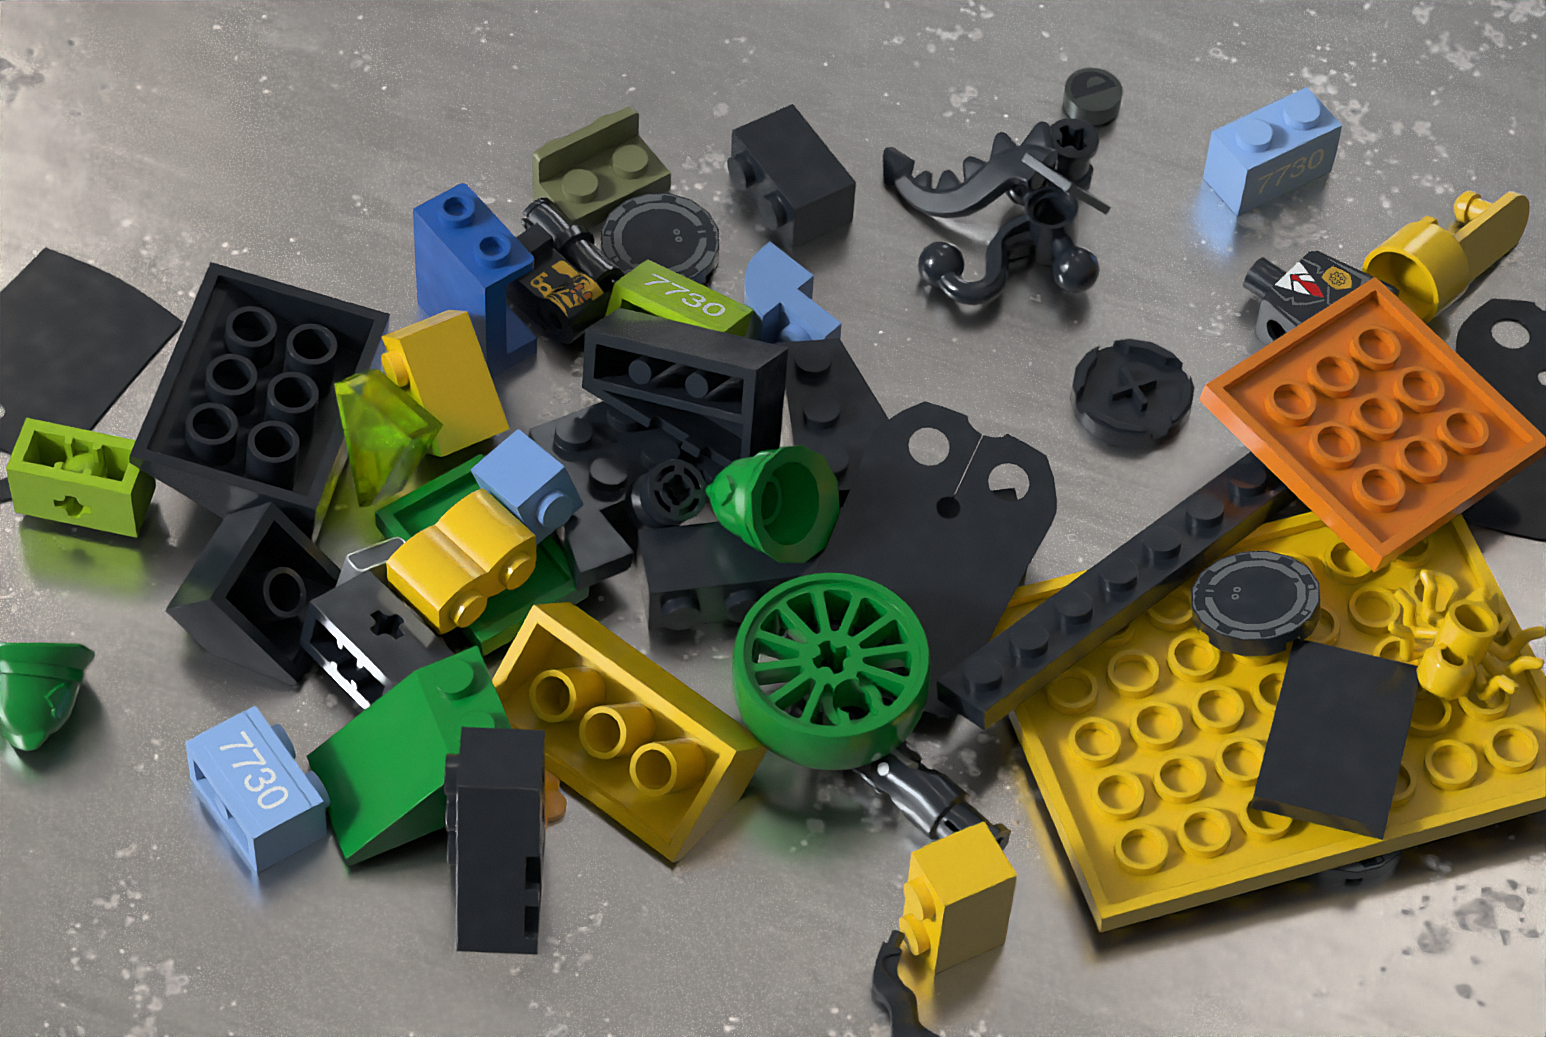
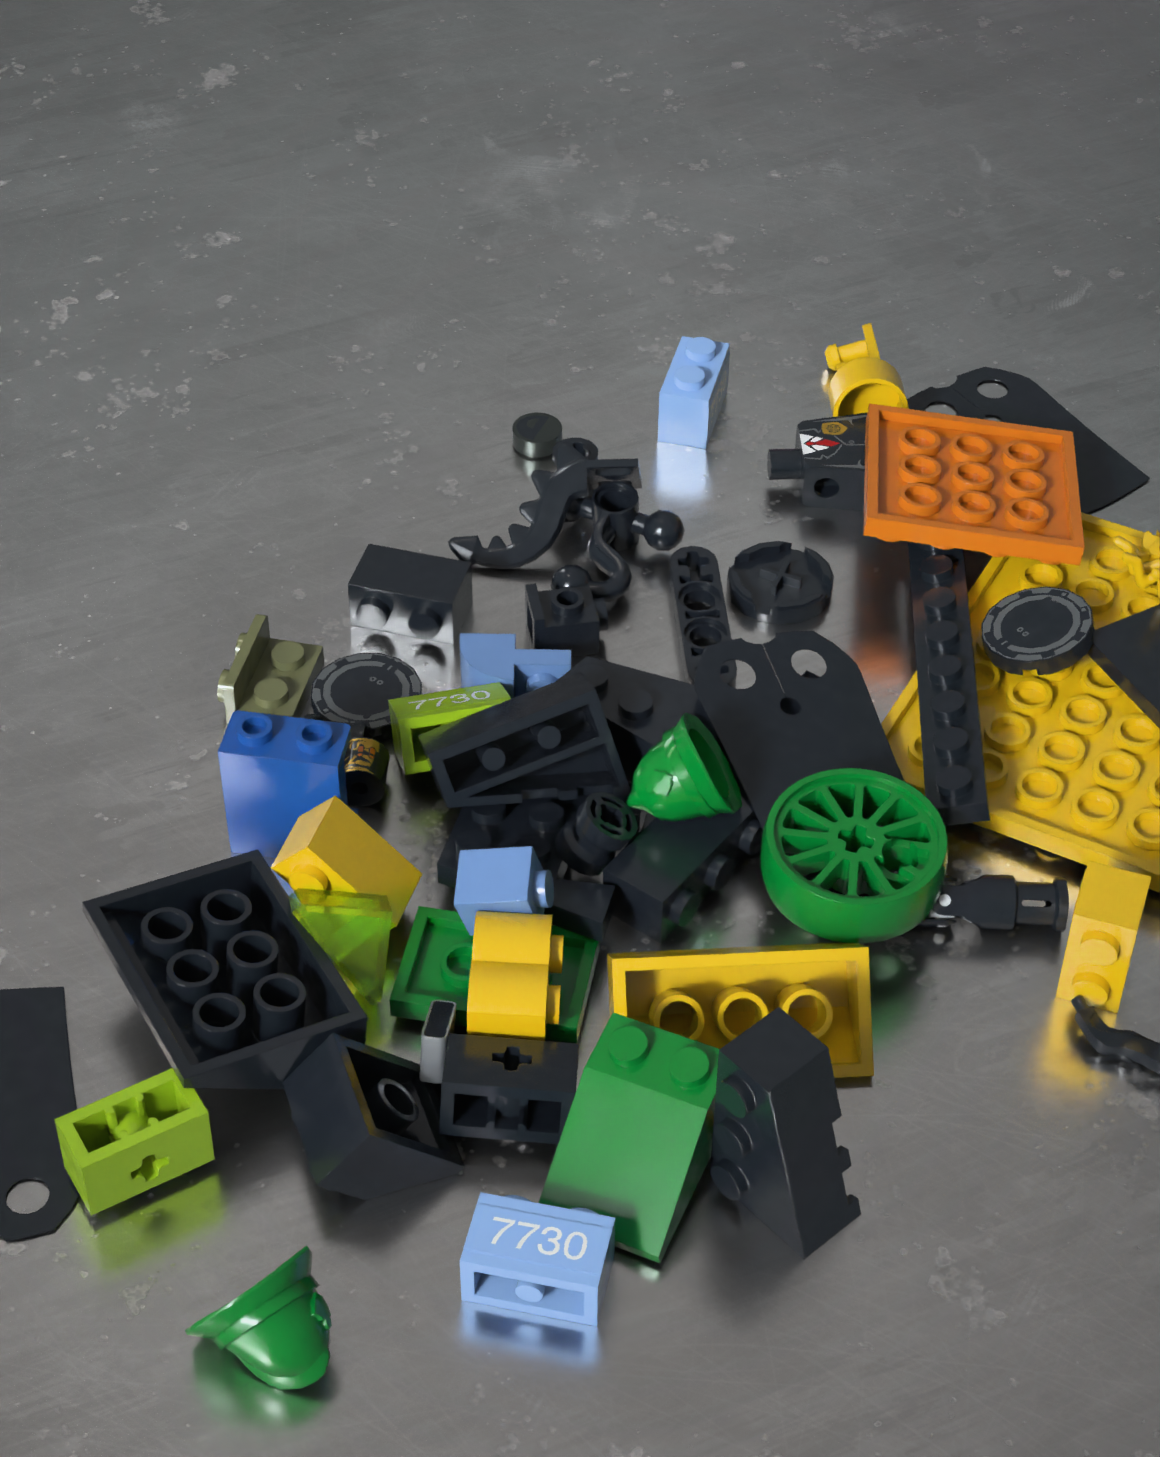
camera: 40 degrees left, 10 degrees down
none -> black brick [525,583,608,657]
none -> black beam [669,546,737,688]

